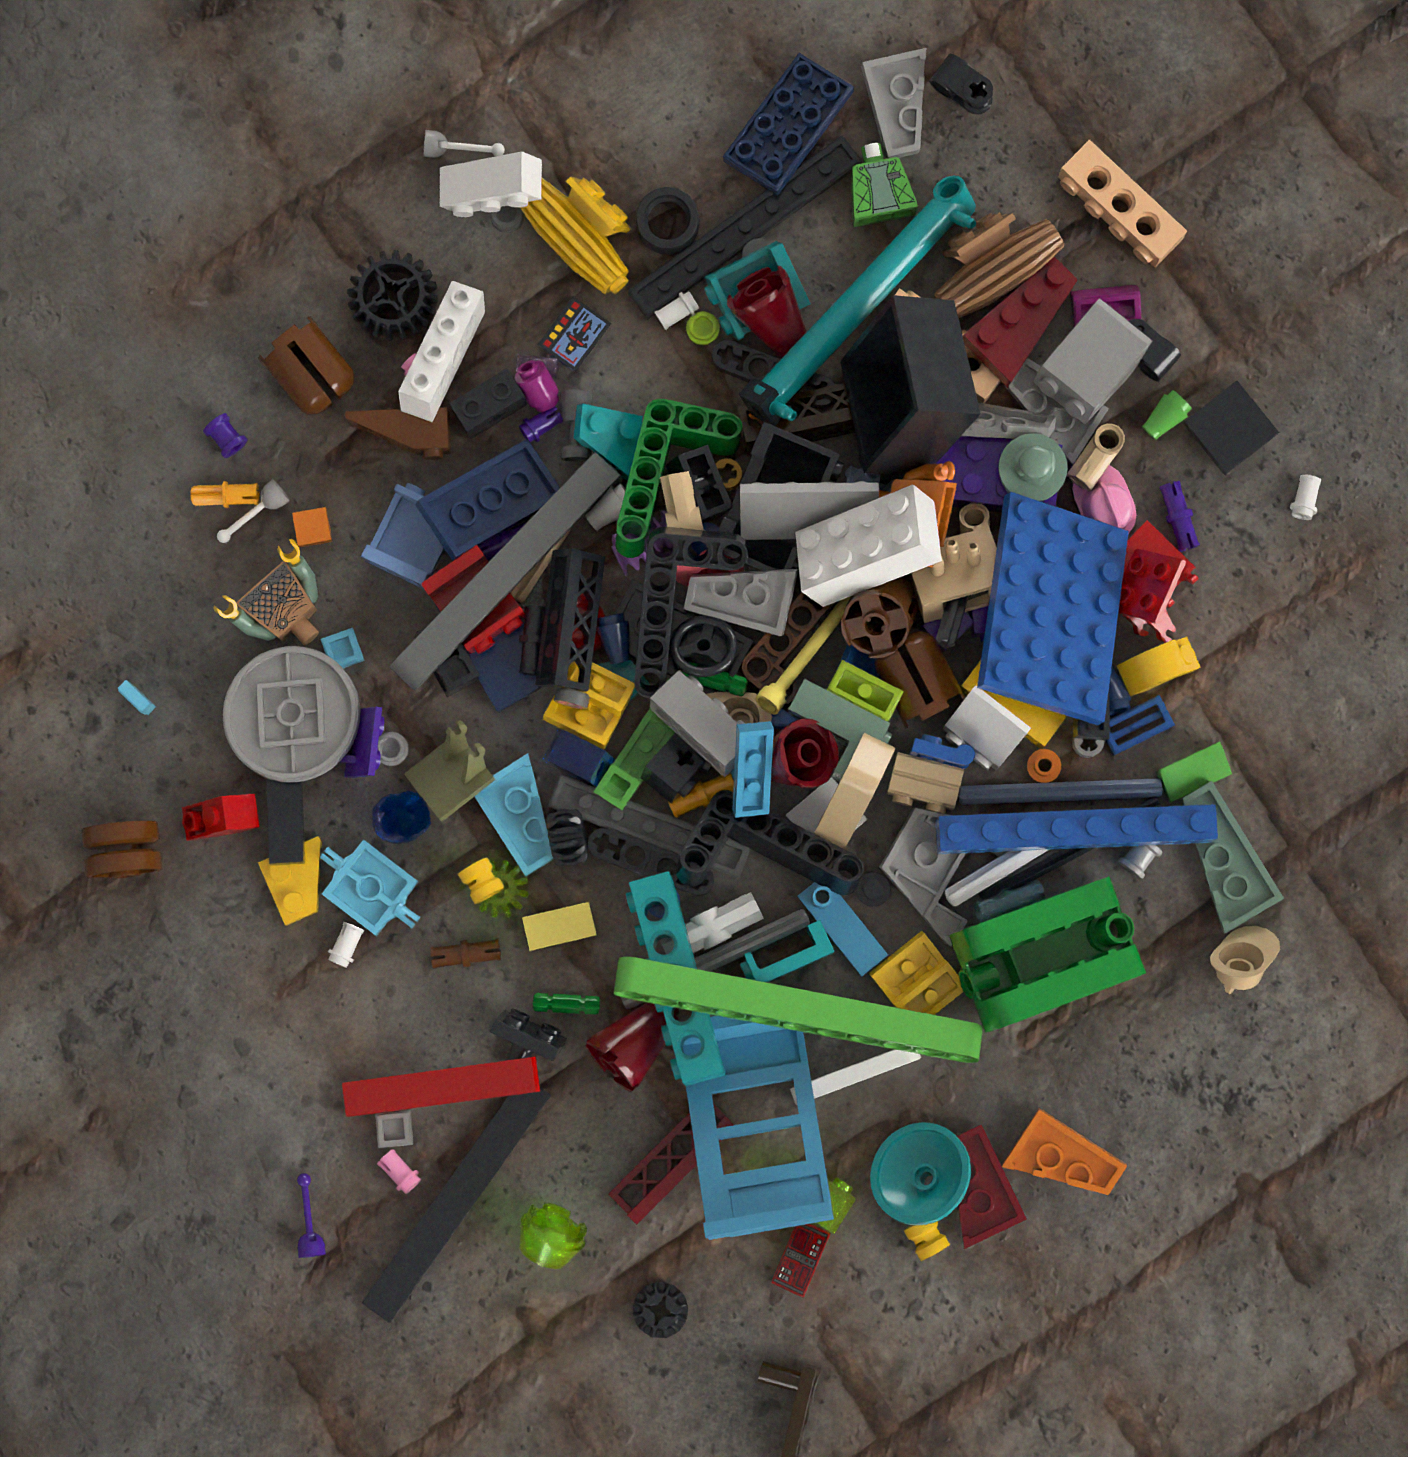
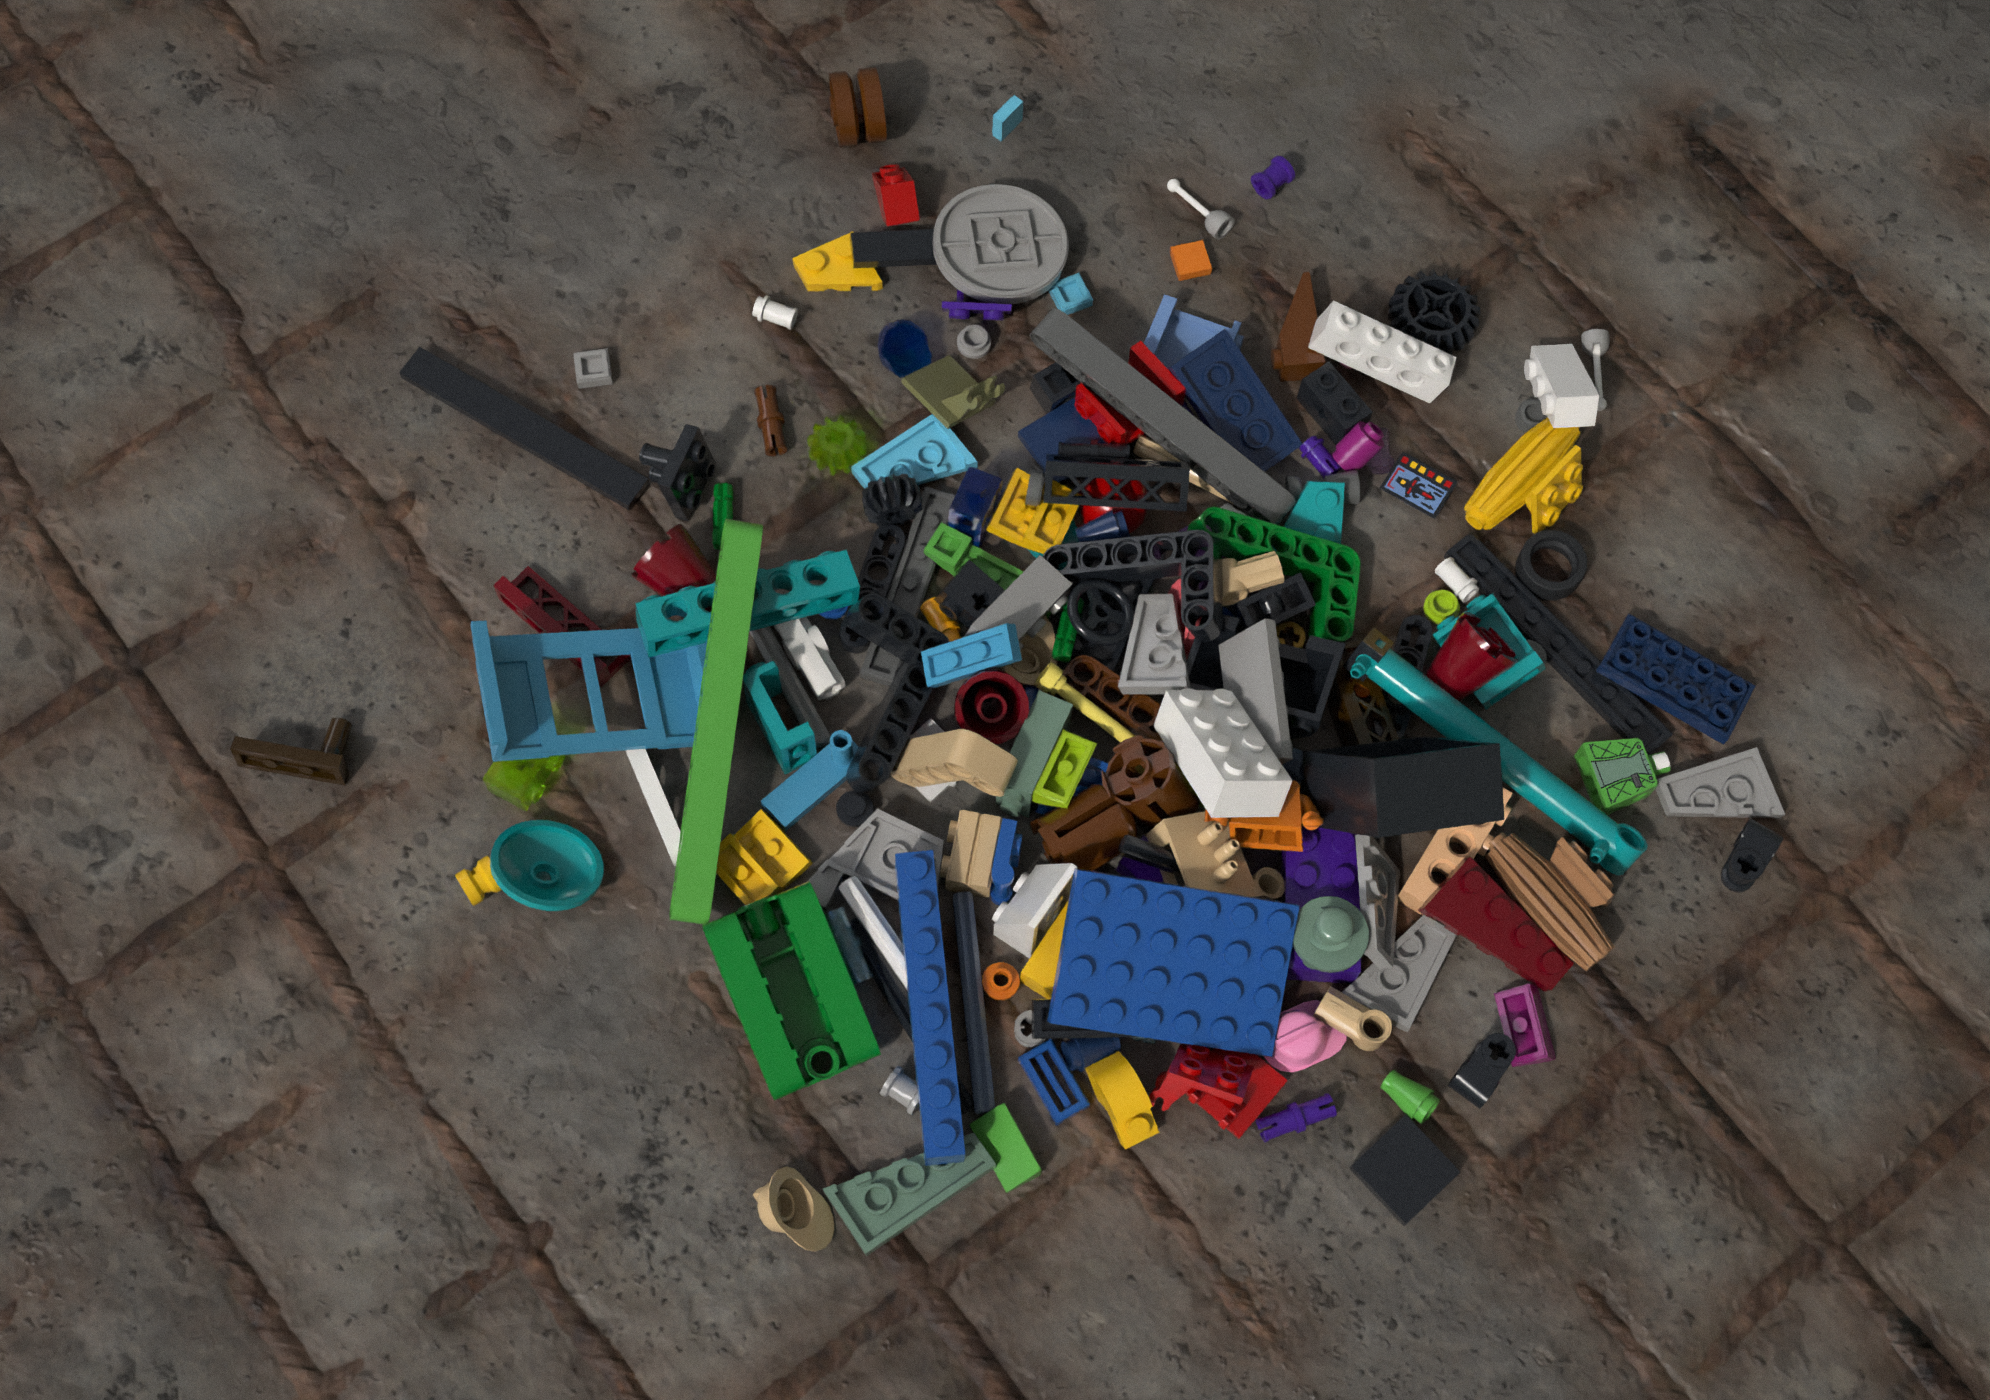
camera: 80 degrees right, 15 degrees down
light orange axle [190,481,260,508] -> none
torso [213,539,319,646] -> none
reddish brown cylinder [258,316,355,414] -> none
dark purple hinge [297,1173,326,1258] -> none
medium azure plate [320,840,420,936] -> none
red tile [342,1057,540,1117] -> none
bright pink pin [377,1149,421,1194] -> none
yellow wheel [458,857,505,904] -> none
clear neon green cone [519,1202,587,1269] -> none
light yellow tile [522,902,597,951] -> none
black gear [633,1282,688,1338] -> none
slope [771,1224,831,1298] -> none
dark red wing [957,1124,1027,1249] -> none
orange wing [1002,1108,1127,1195] -> none
light grey slope [1033,298,1152,424] -> none
light nougat brick [1058,140,1187,267] -> none
white pin [1290,475,1321,520] -> none

